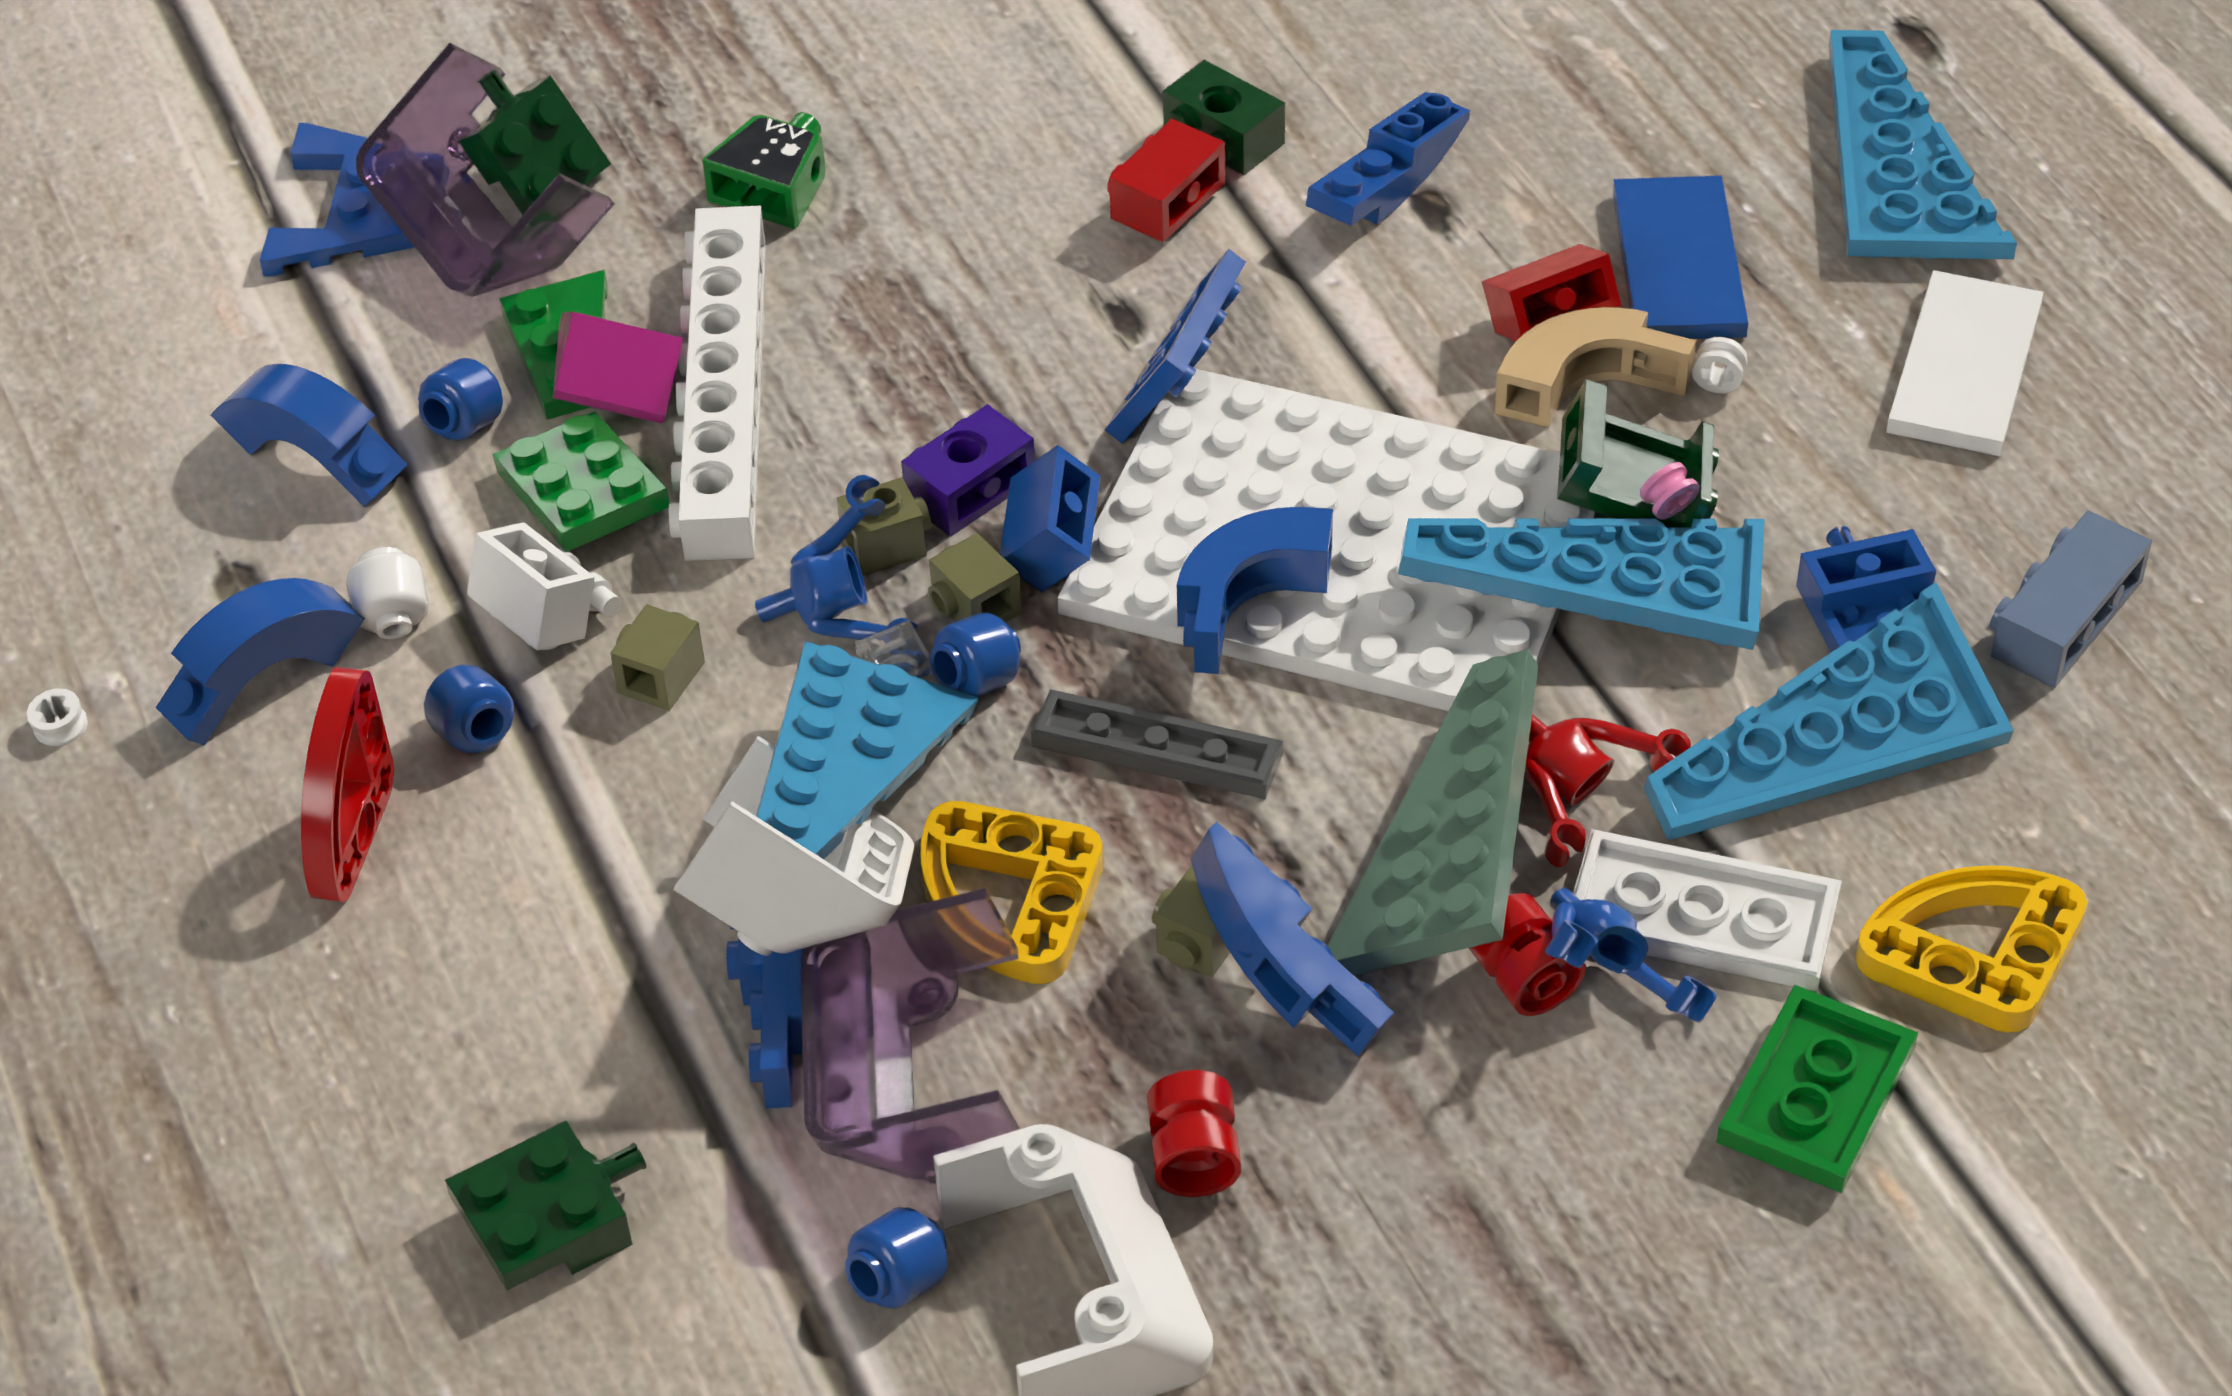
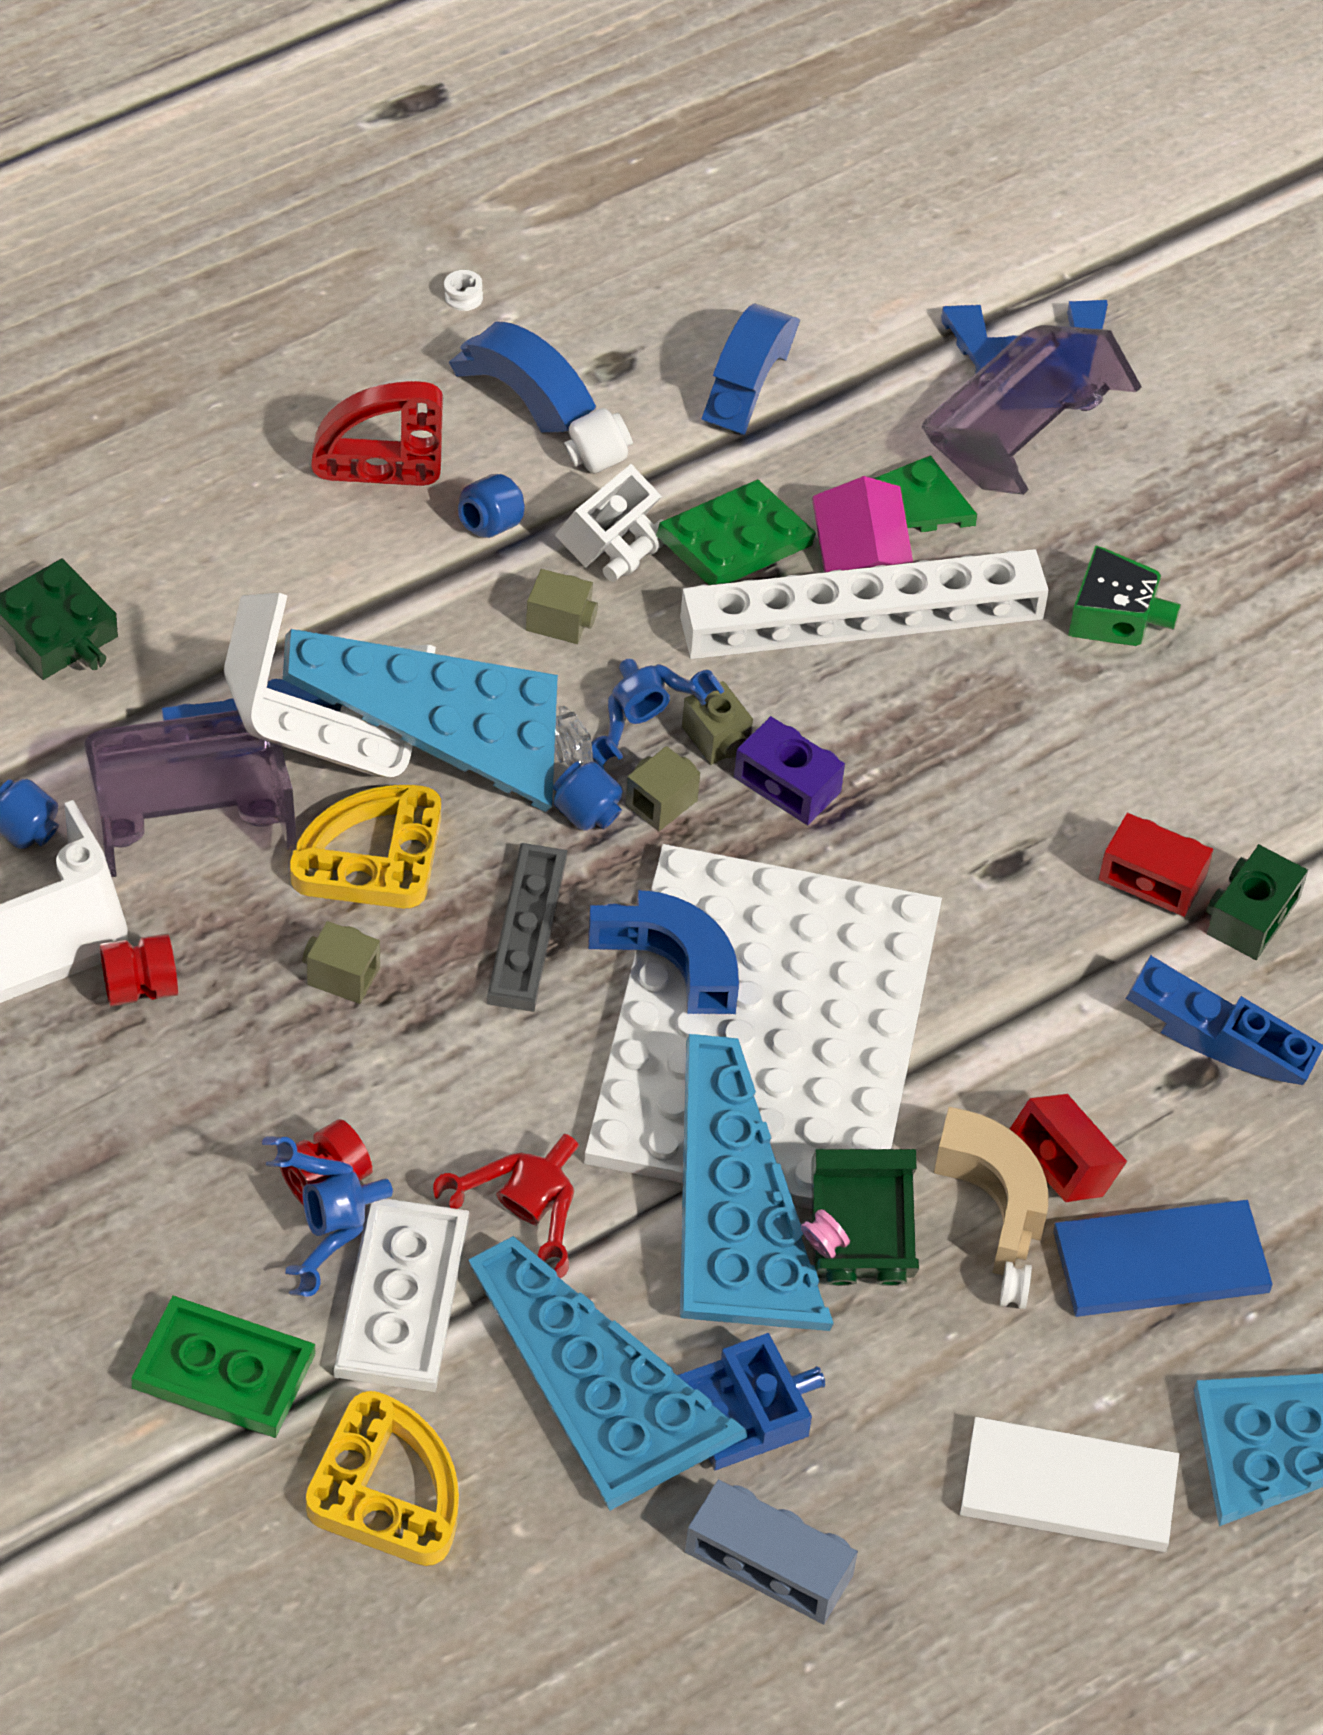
camera: 75 degrees right, 5 degrees up
blue head [418,358,503,441] -> none
dark green plate [458,68,611,226] -> none
blue brick [1000,445,1100,592] -> none
blue wing [1105,249,1246,443] -> none
blue slope [1190,821,1394,1056] -> none
sand green wing [1327,649,1538,976] -> none

